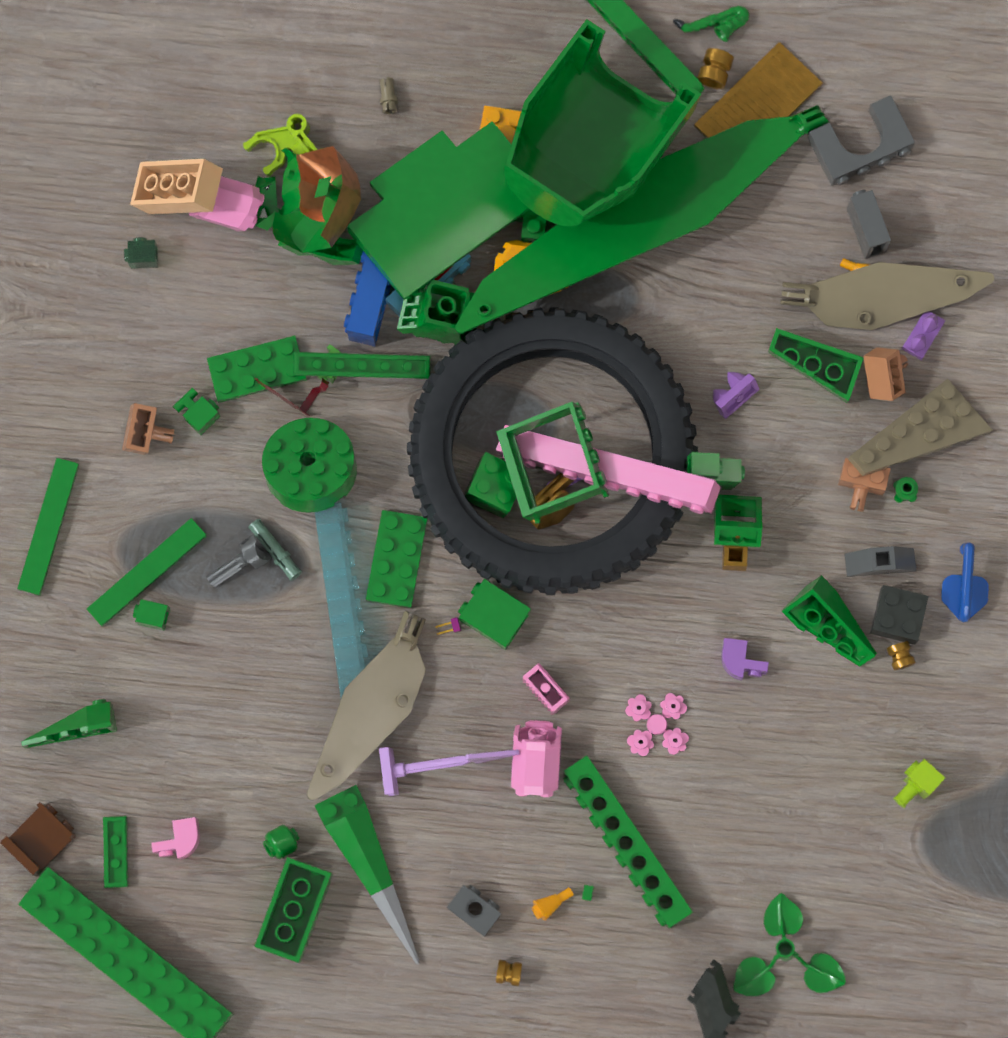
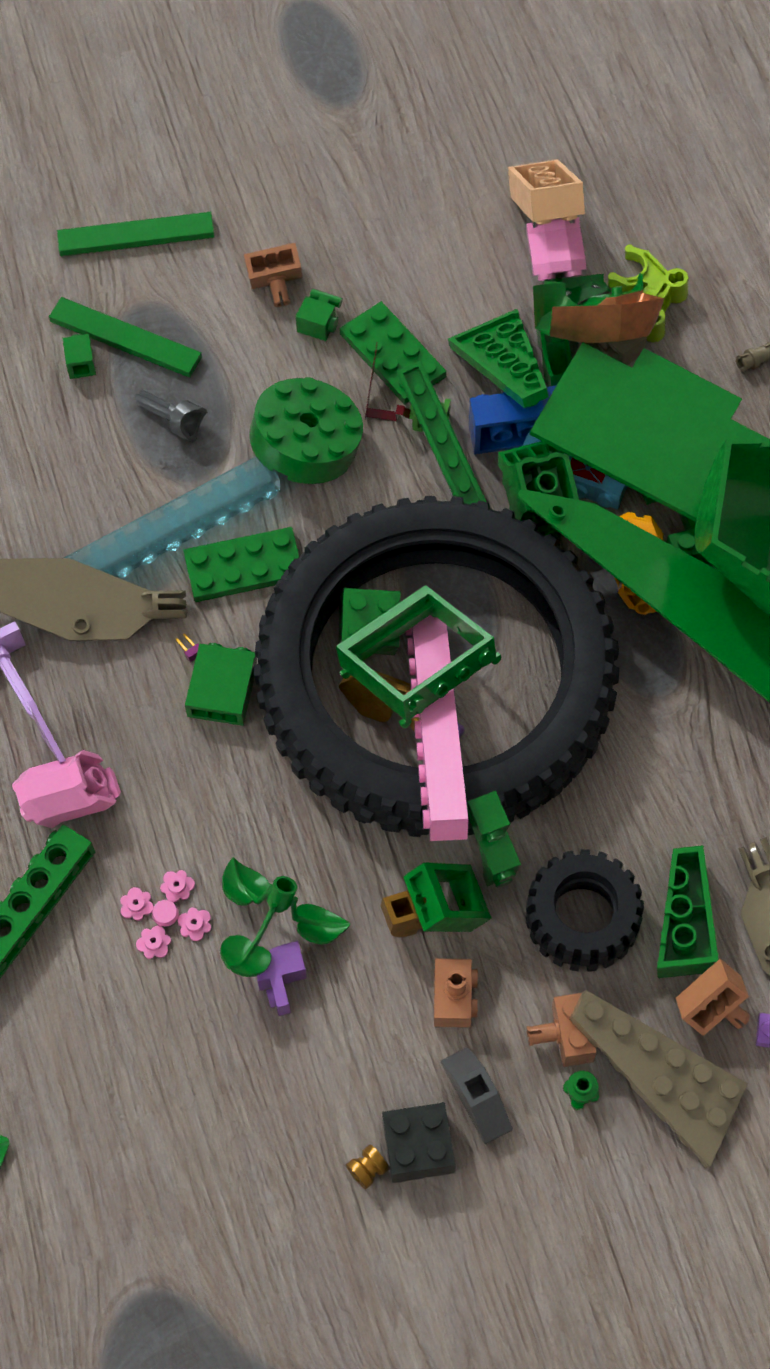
camera: 65 degrees right, 15 degrees down
clear green brick [124,237,158,269] -> none
sand green pin [248,519,302,581] -> none
bright pink brick [523,663,570,715] -> none
medium lavender tile [713,372,760,419] -> none
green wedge [782,575,877,667] -> none
lime brick [893,759,945,808] -> none
blue piece [941,543,989,623] -> none
none -> green plant [220,857,350,977]
none -> nougat brick [434,958,478,1027]
none -> green wing [448,309,549,408]
none -> black tyre [526,849,644,972]

